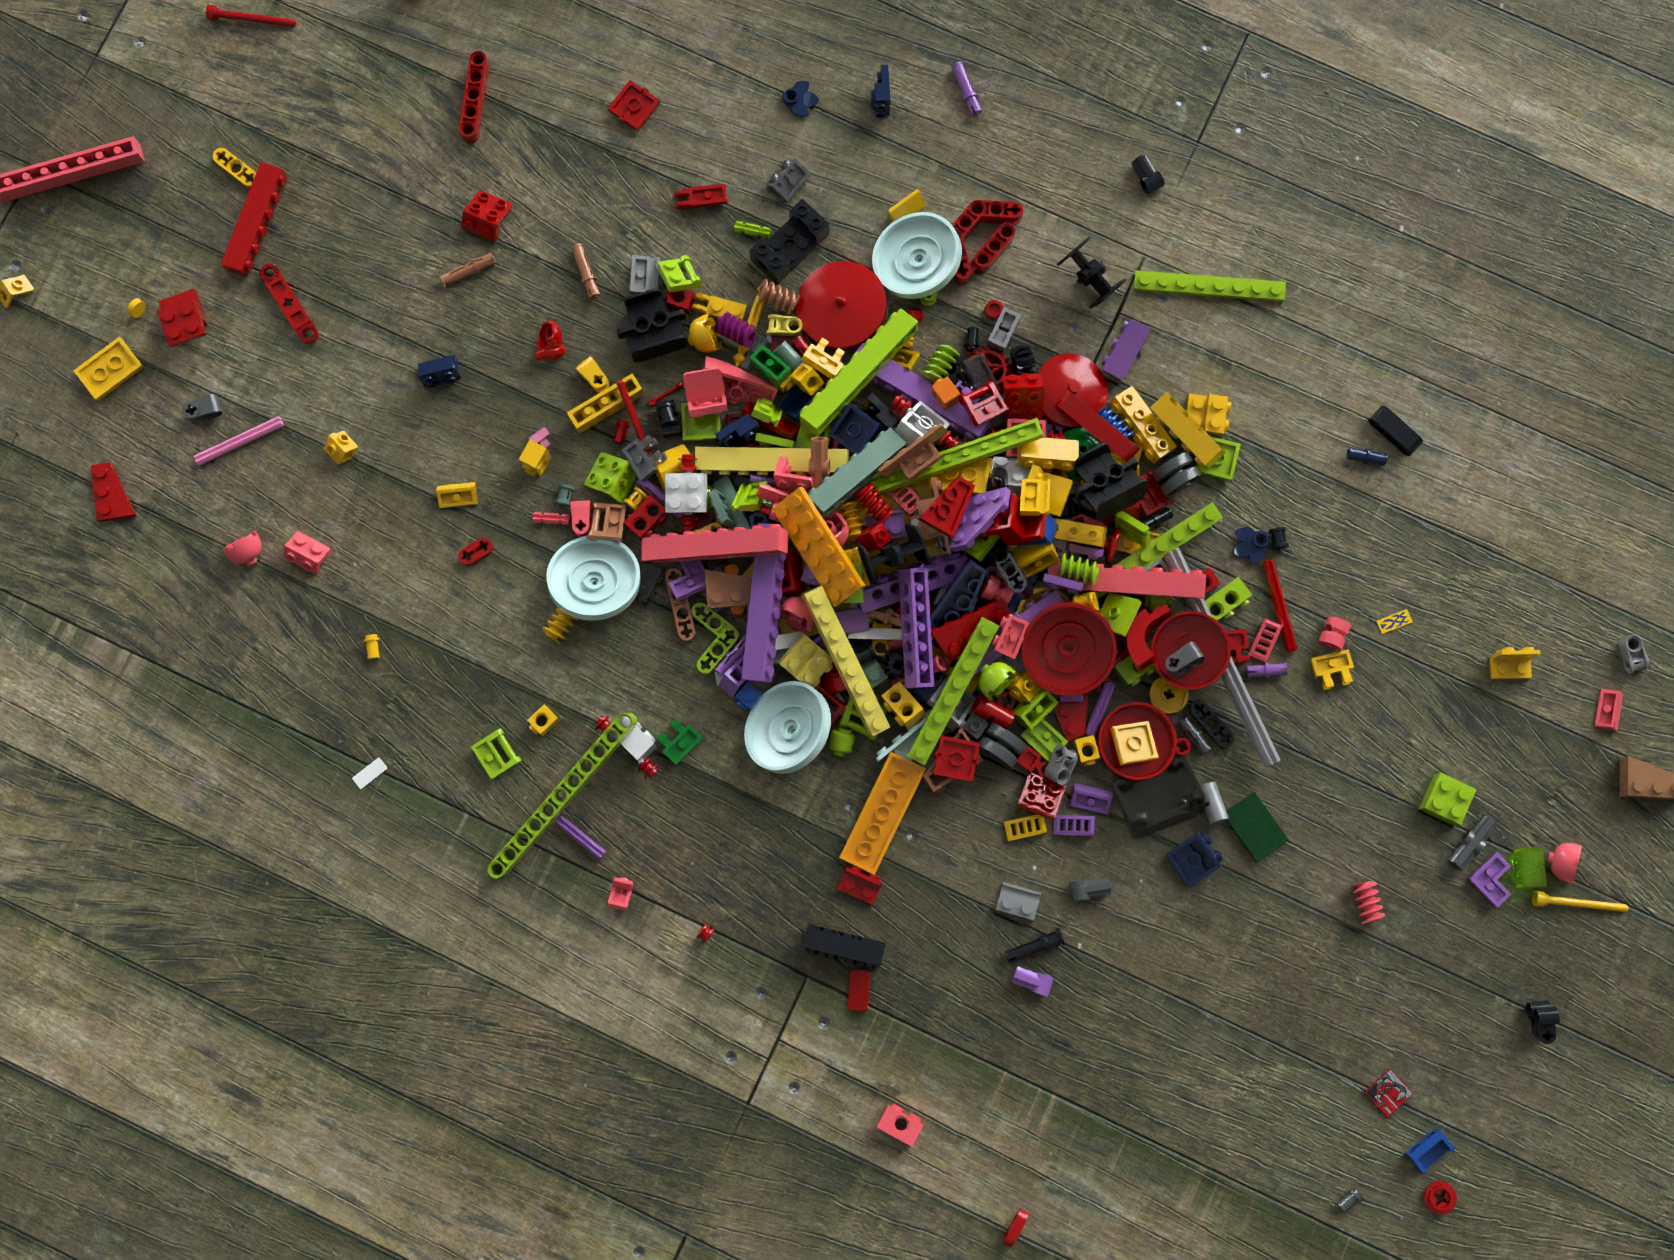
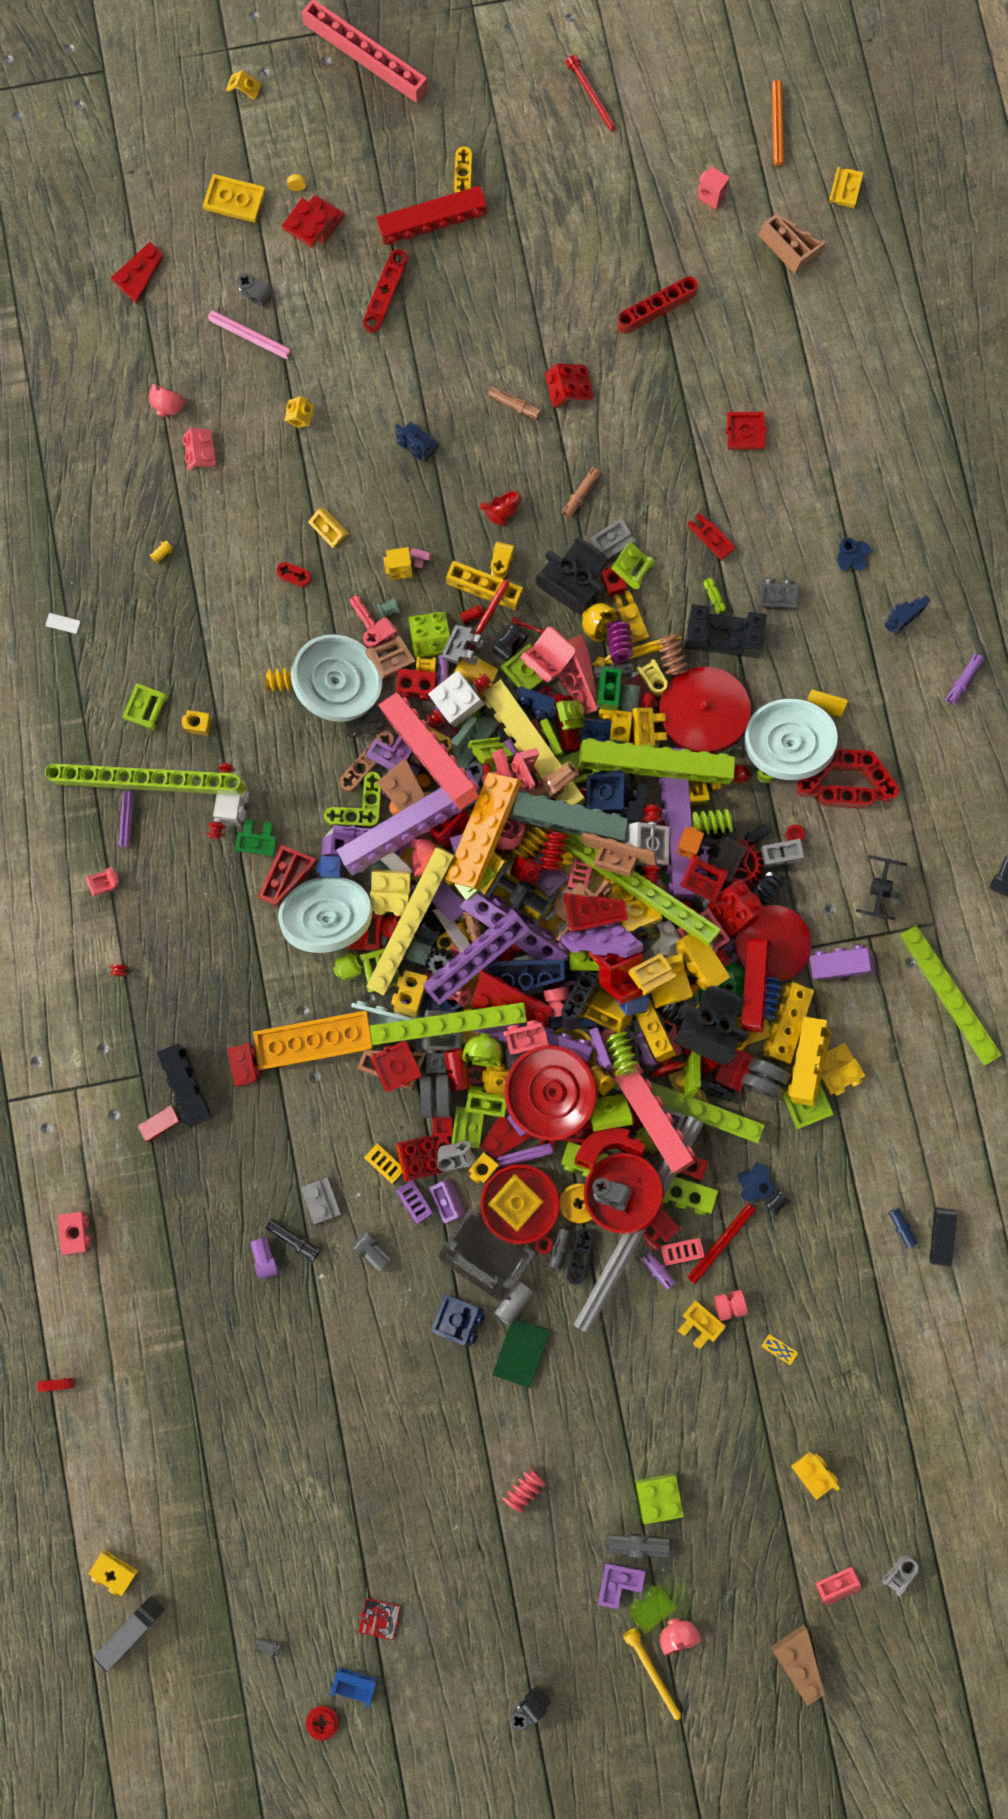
camera: 55 degrees right, 0 degrees up
none -> red wedge [258,845,318,908]

